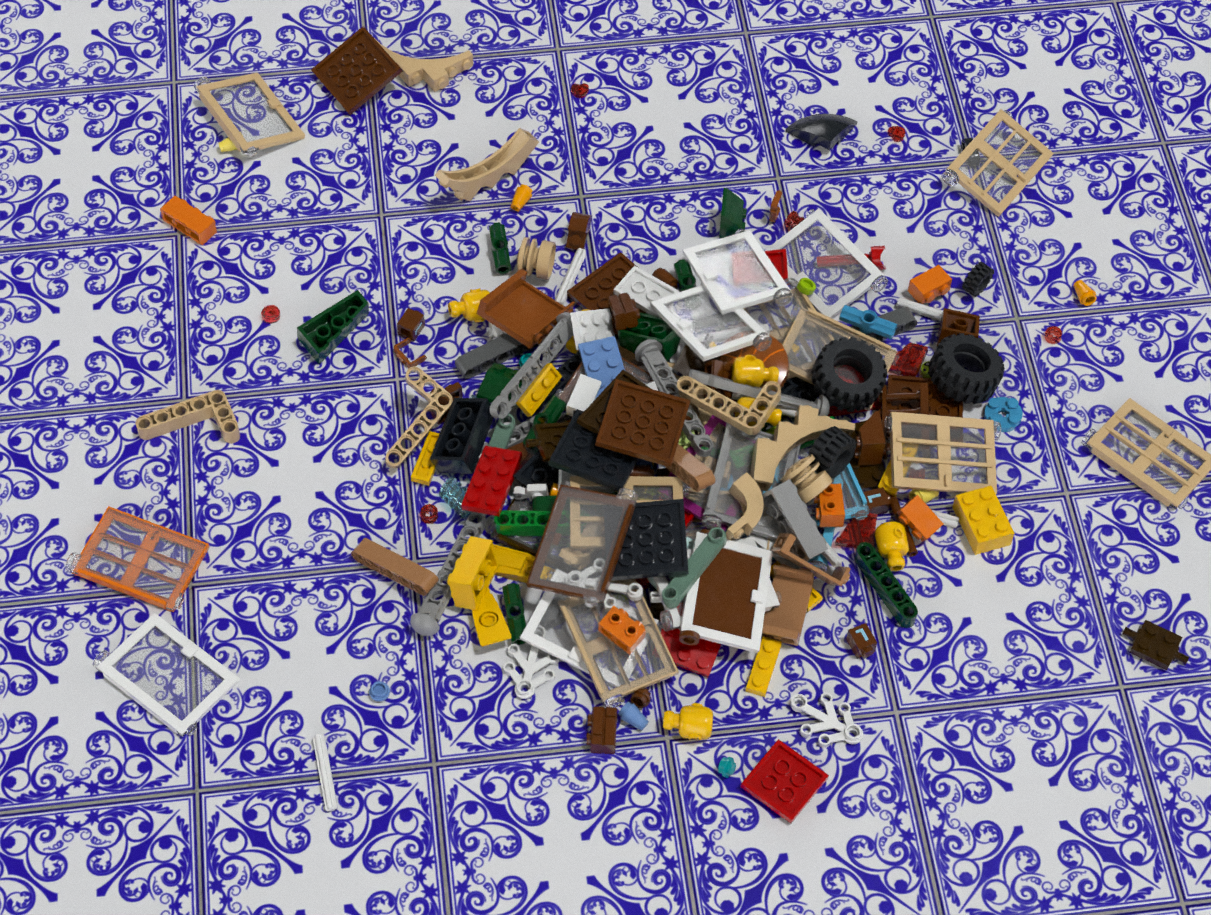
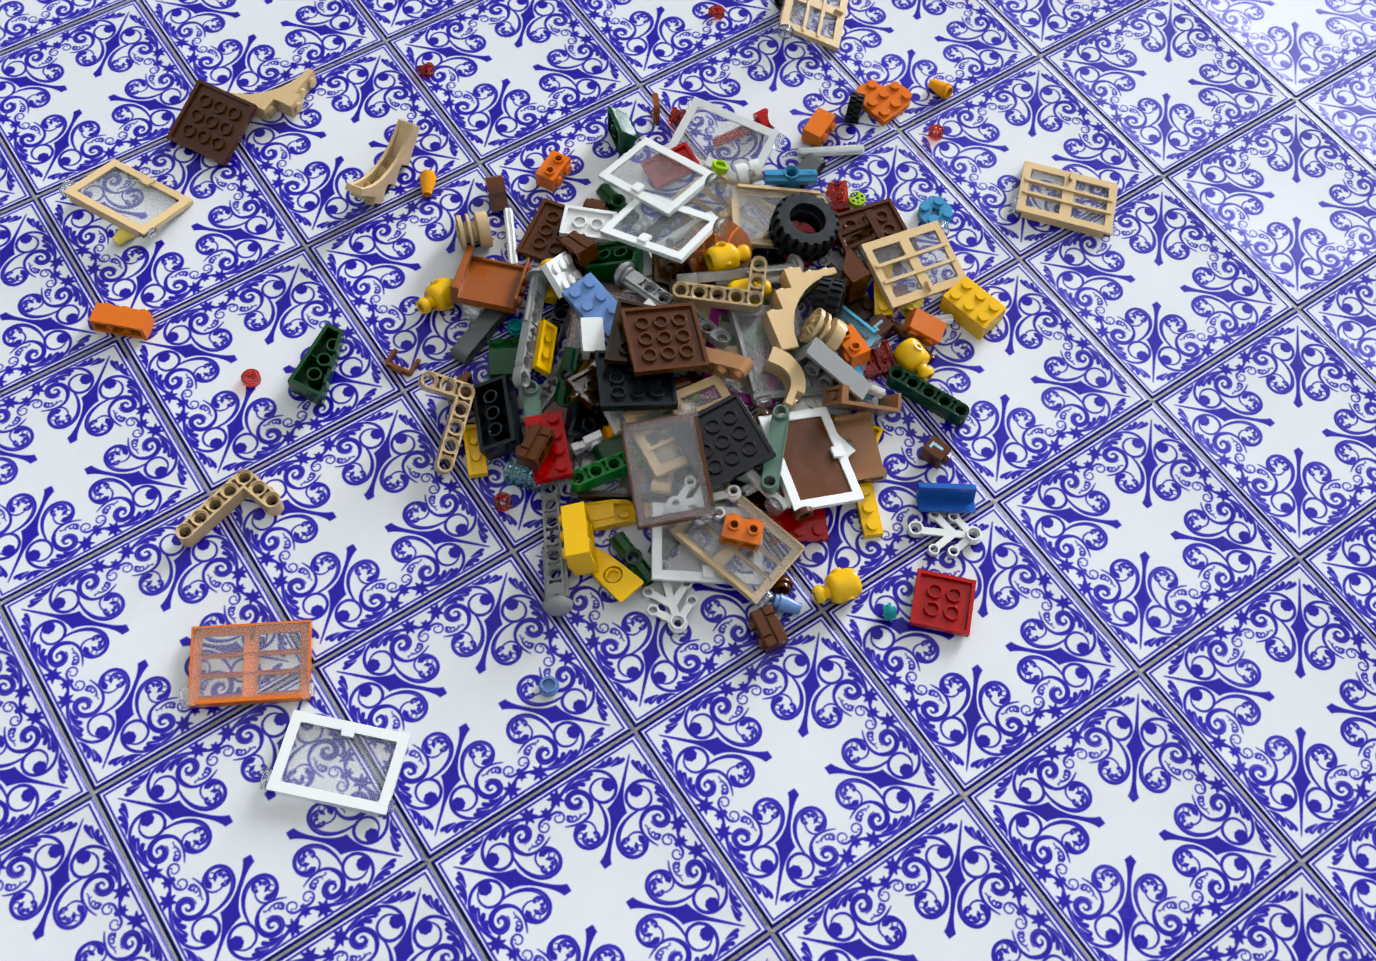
camera: 30 degrees left, 5 degrees up
white axle [313,734,338,811] -> none
medium nougat beam [351,538,439,596] -> none
reddish brown brick [397,308,425,341] -> none
dark green piece [489,222,511,275] -> none
black brick [786,114,857,151] -> none
black tyre [928,333,1005,404] -> none
reddish brown slope [937,308,980,346] -> none
dark brown plate [1122,620,1189,670] -> none
none -> reddish brown brick [515,424,556,471]
none -> orange brick [535,150,572,192]
none -> white wheel [734,158,764,184]
none -> orange plate [856,80,912,126]
none -> blue panel [916,482,977,514]

